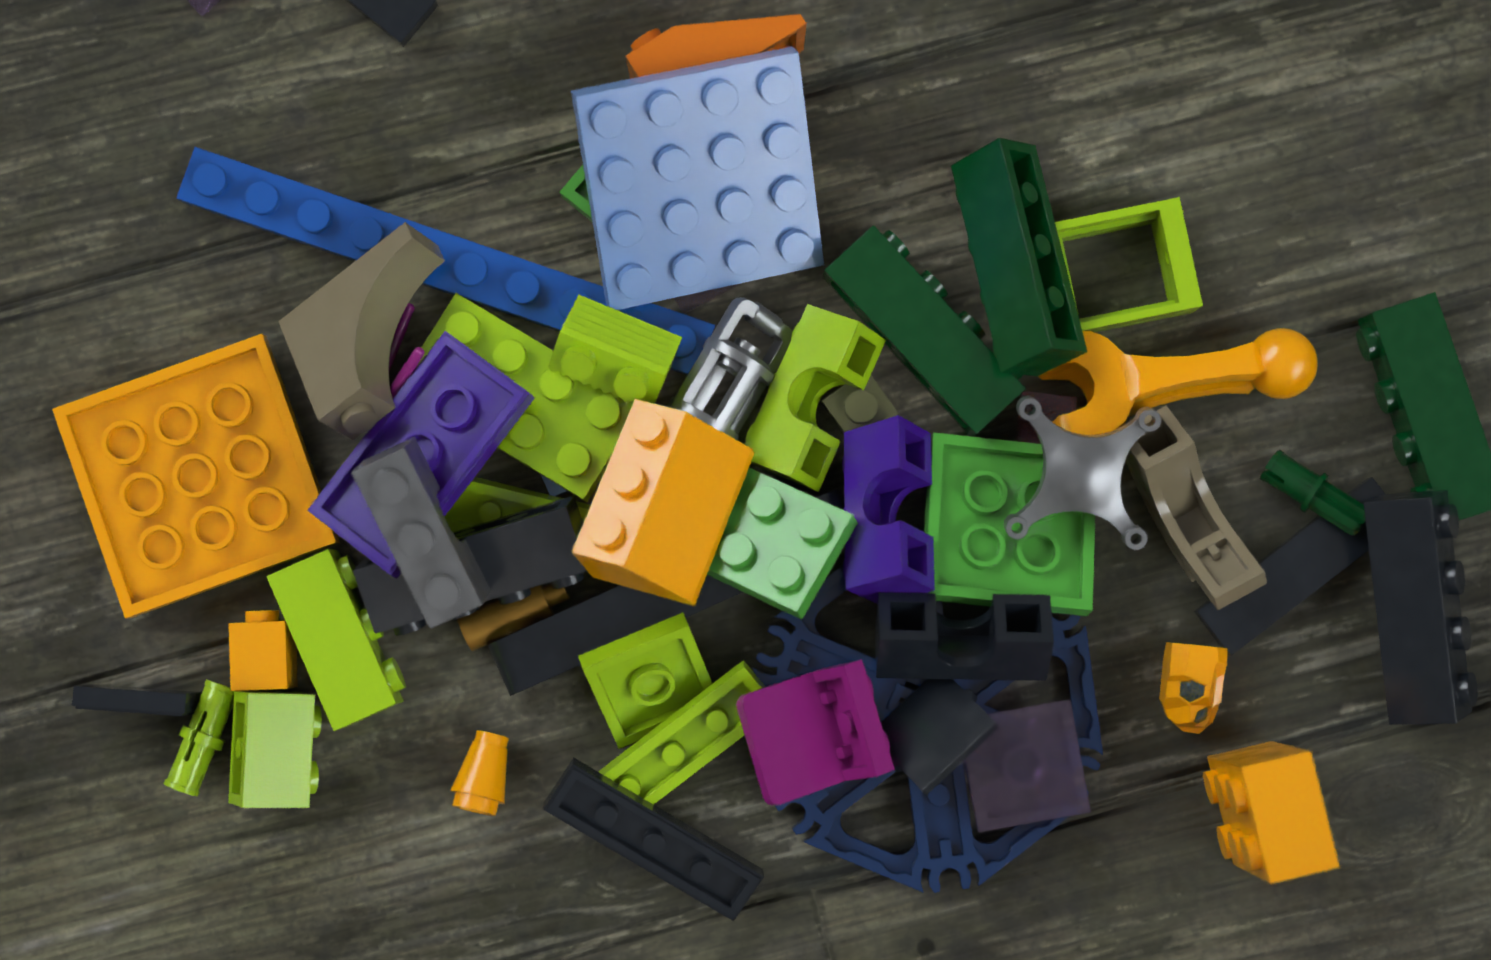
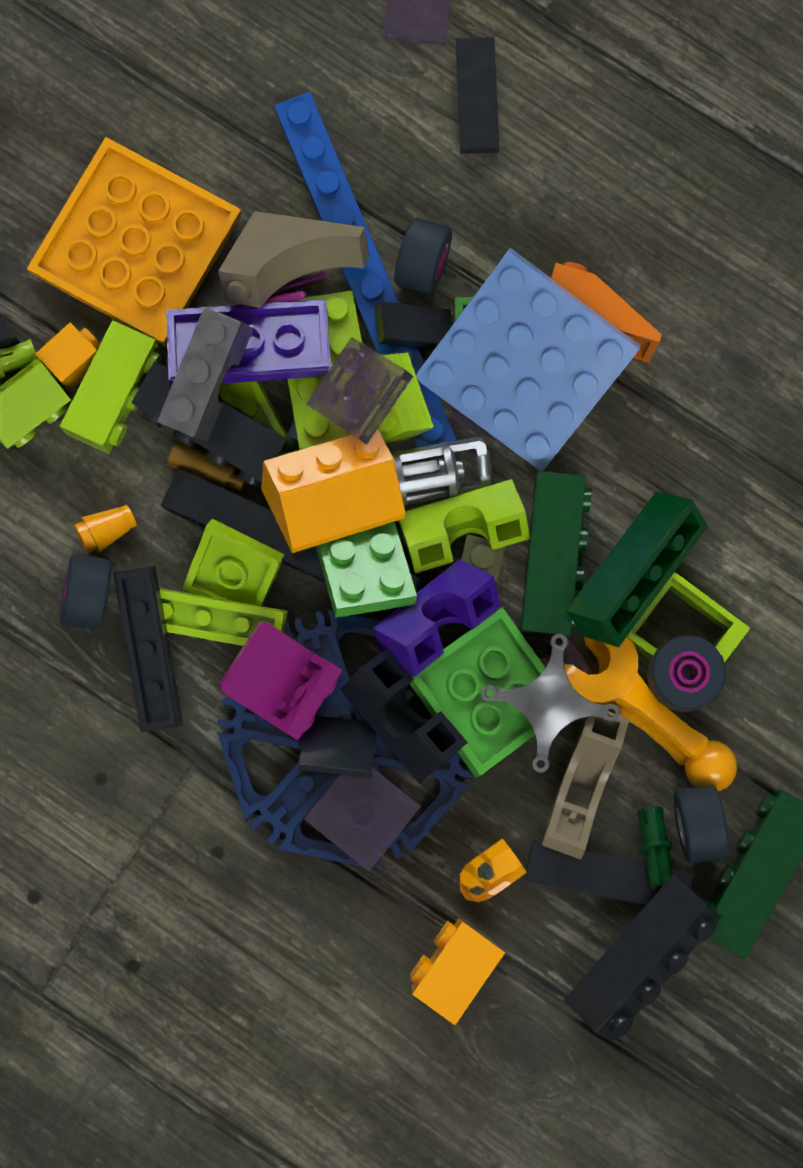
camera: 50 degrees right, 5 degrees down
none -> black wheel [59,554,112,631]
none -> plate [306,337,413,445]
none -> black tile [375,301,453,349]
none -> black wheel [394,217,452,295]
none -> black wheel [647,635,726,712]
none -> black wheel [674,785,729,863]

